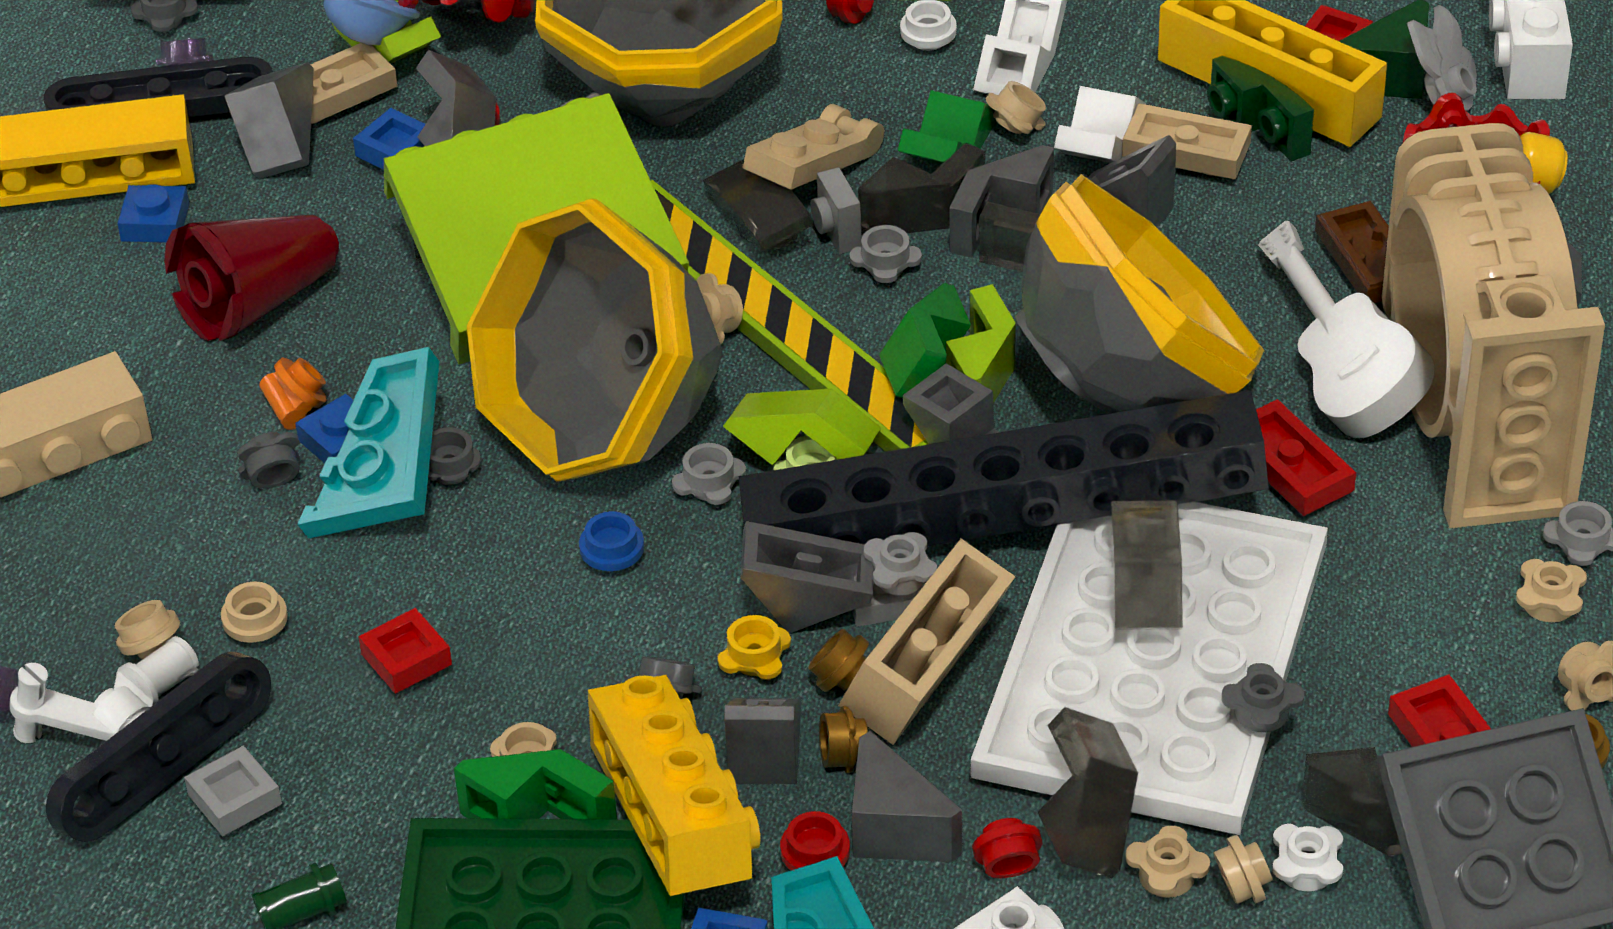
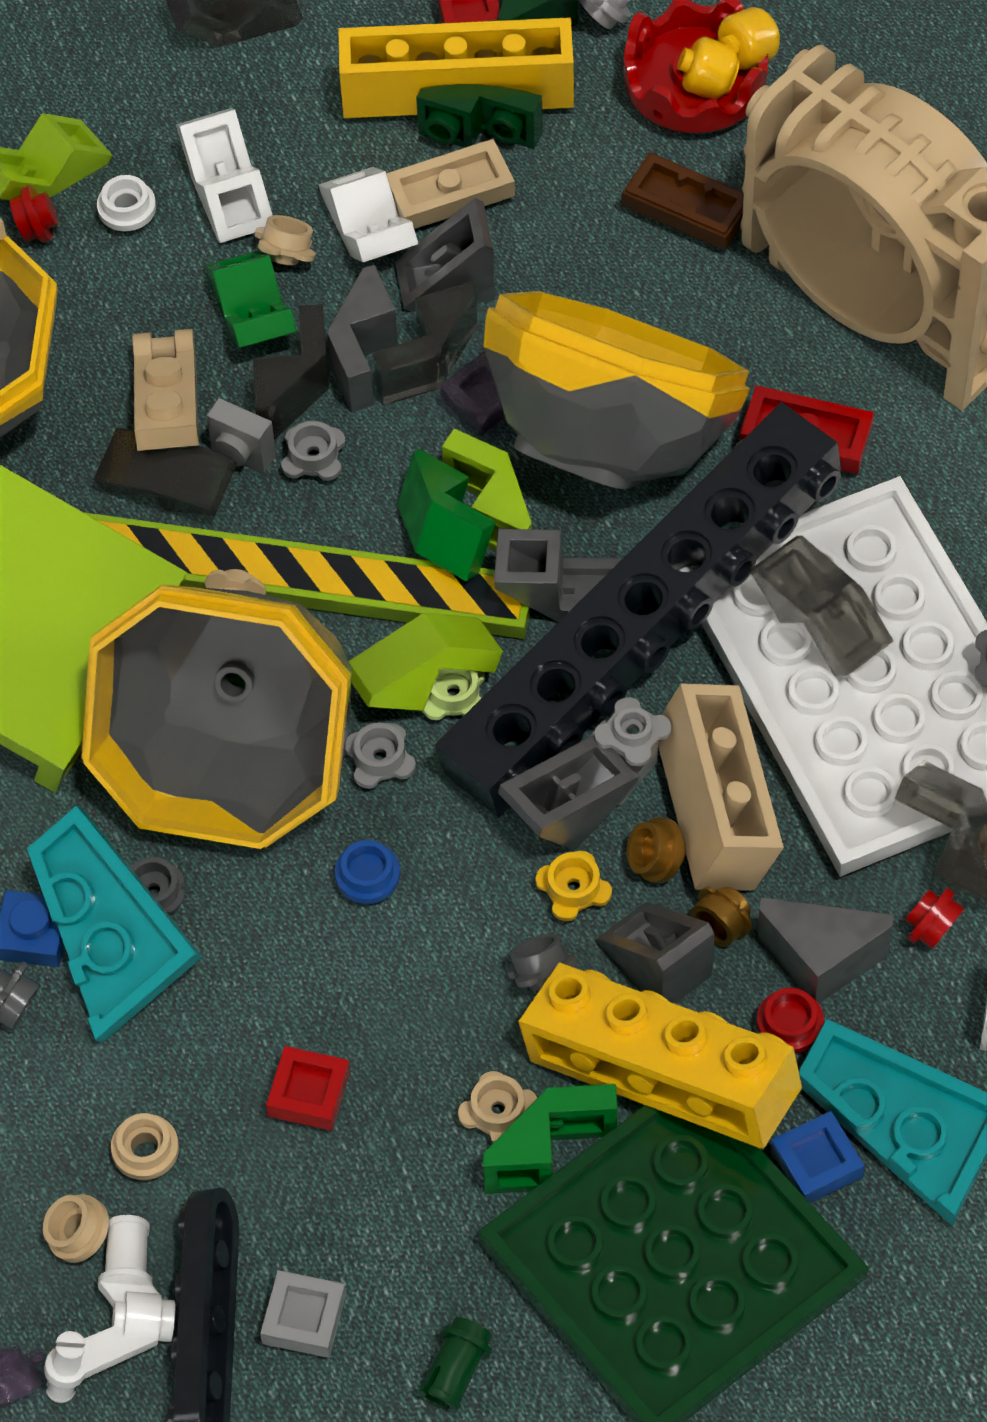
camera: 40 degrees left, 15 degrees up
white piece [1258,221,1434,438] -> none

